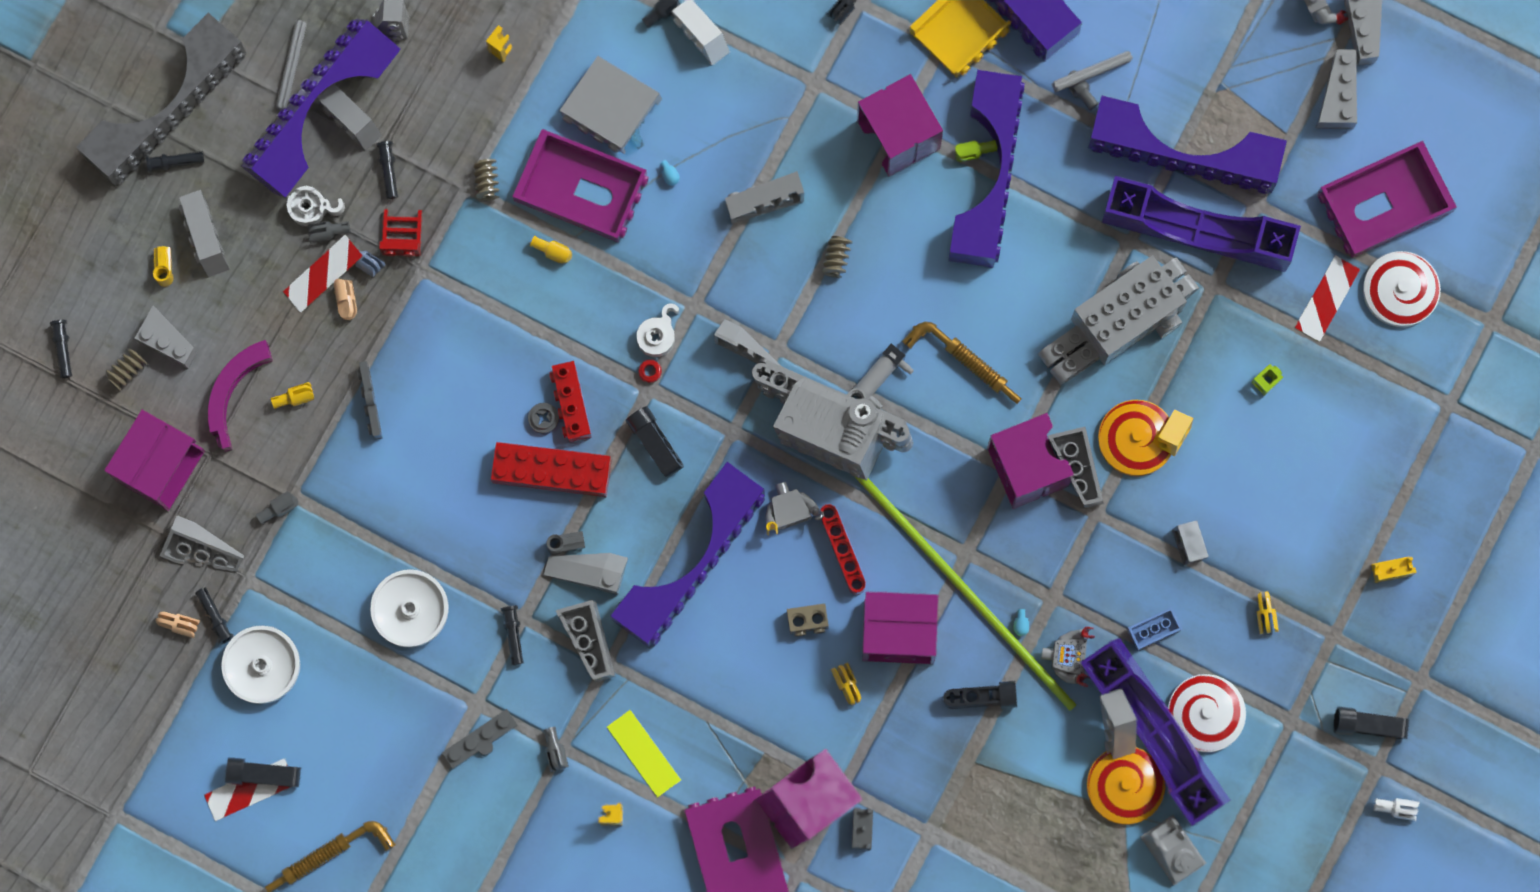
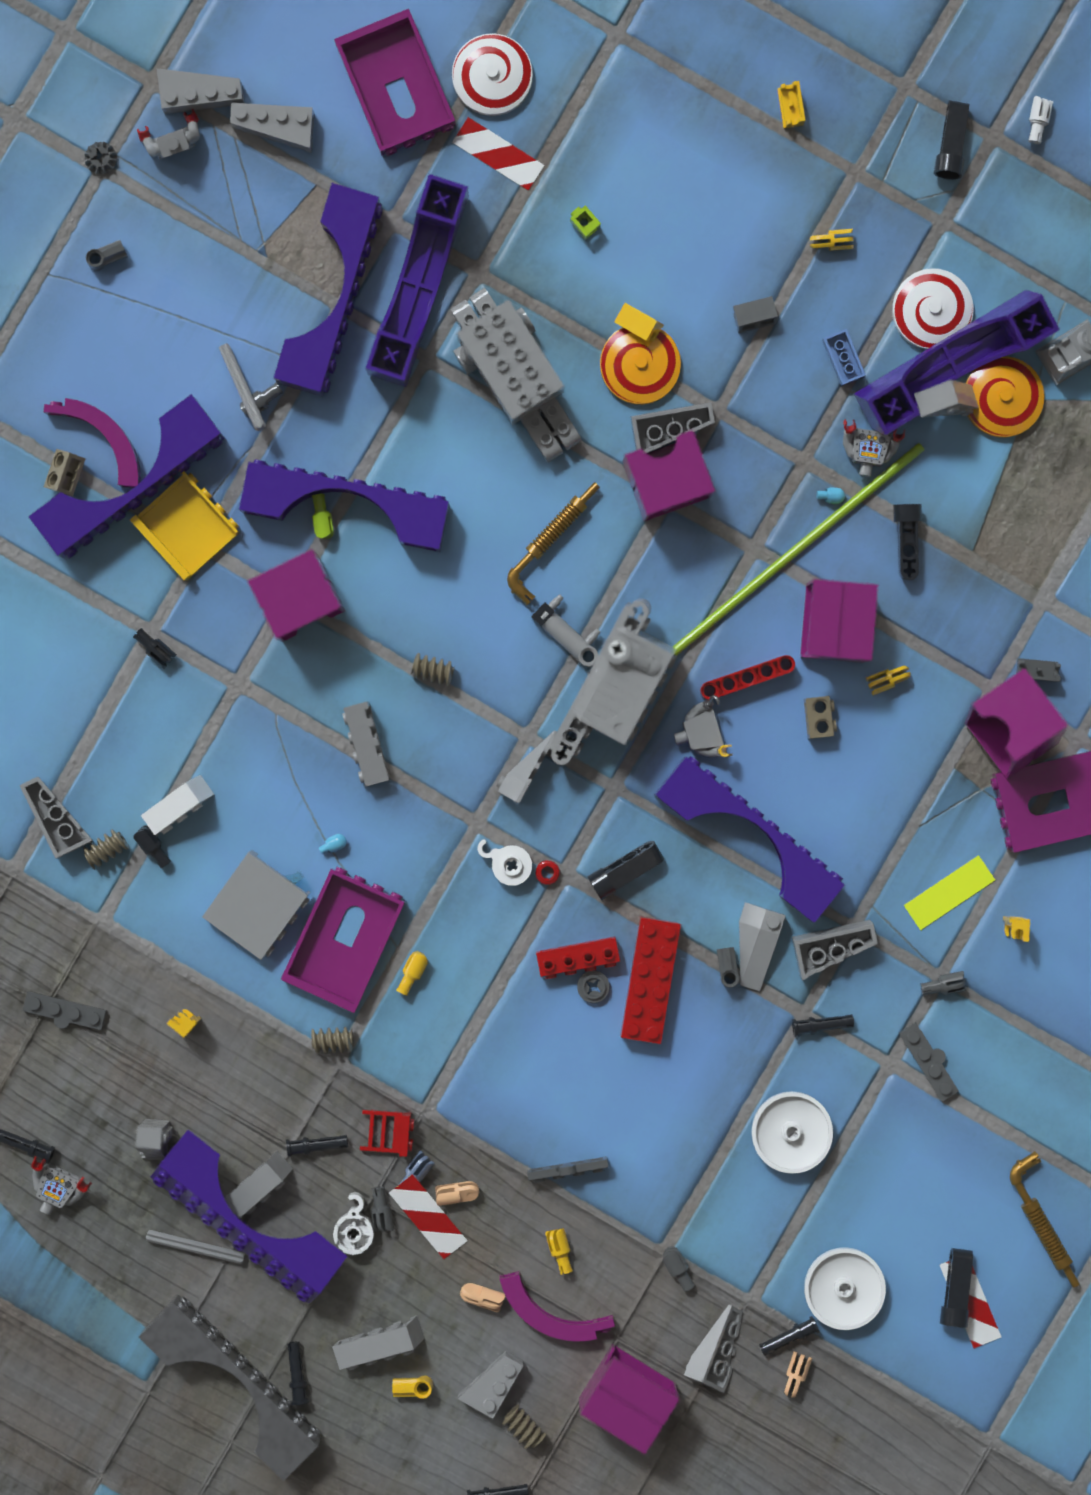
camera: 90 degrees left, 10 degrees up
none -> light nougat arm [460,1283,505,1312]

